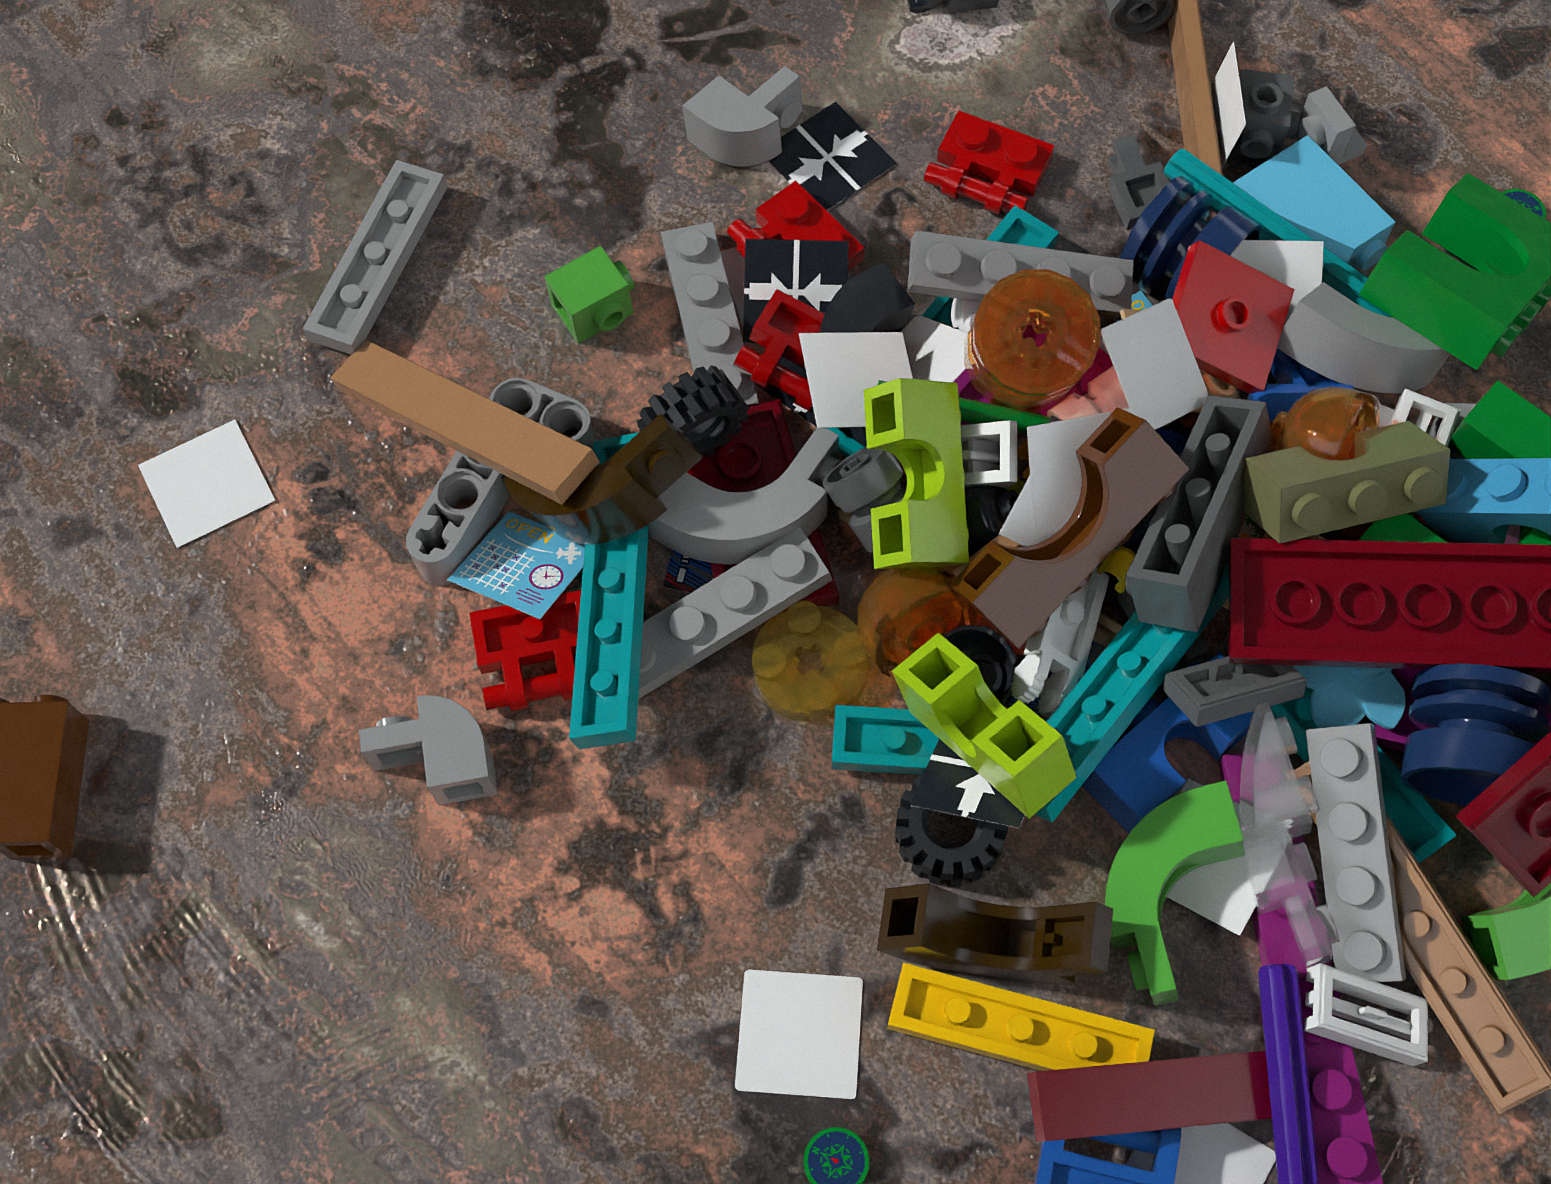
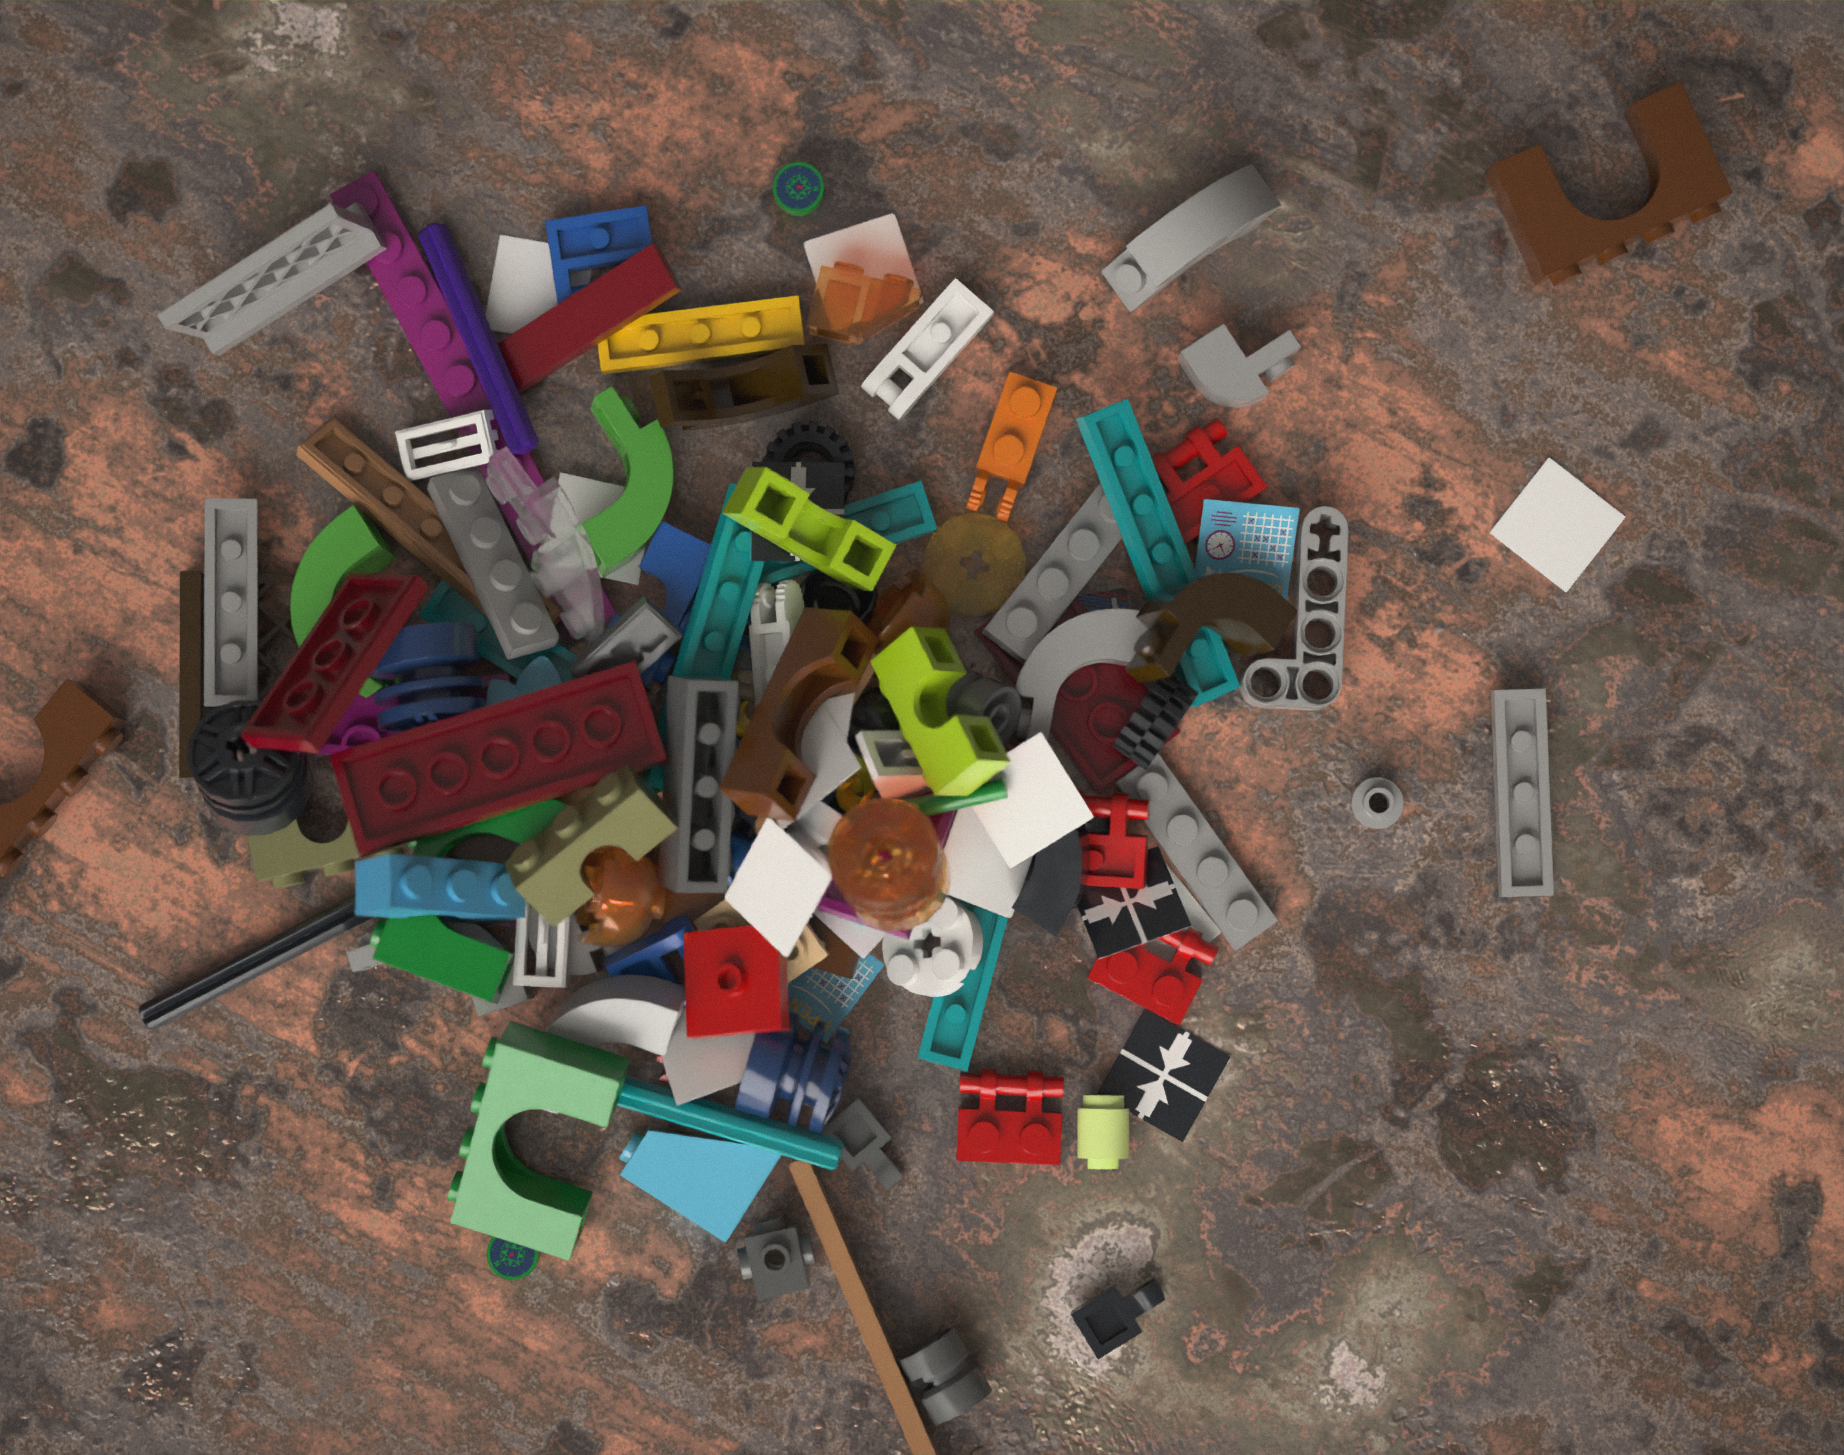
camera: 160 degrees right, 20 degrees up
medium nougat tile [330,340,600,505] -> none
bright green brick [544,246,635,344] -> none
light grey brick [682,66,802,166] -> none
light grey plate [907,231,1133,320] -> none
white sticker [1210,41,1246,168] -> none
light grey bracket [1295,86,1367,165] -> none
none -> clear orange slope [806,262,922,346]
none -> white plate [861,278,994,421]
none -> orange hinge [966,371,1057,522]
none -> yellowish green brick [1077,1095,1129,1169]
none -> light grey arch [1101,164,1282,313]
none -> light grey plate [1351,777,1404,829]

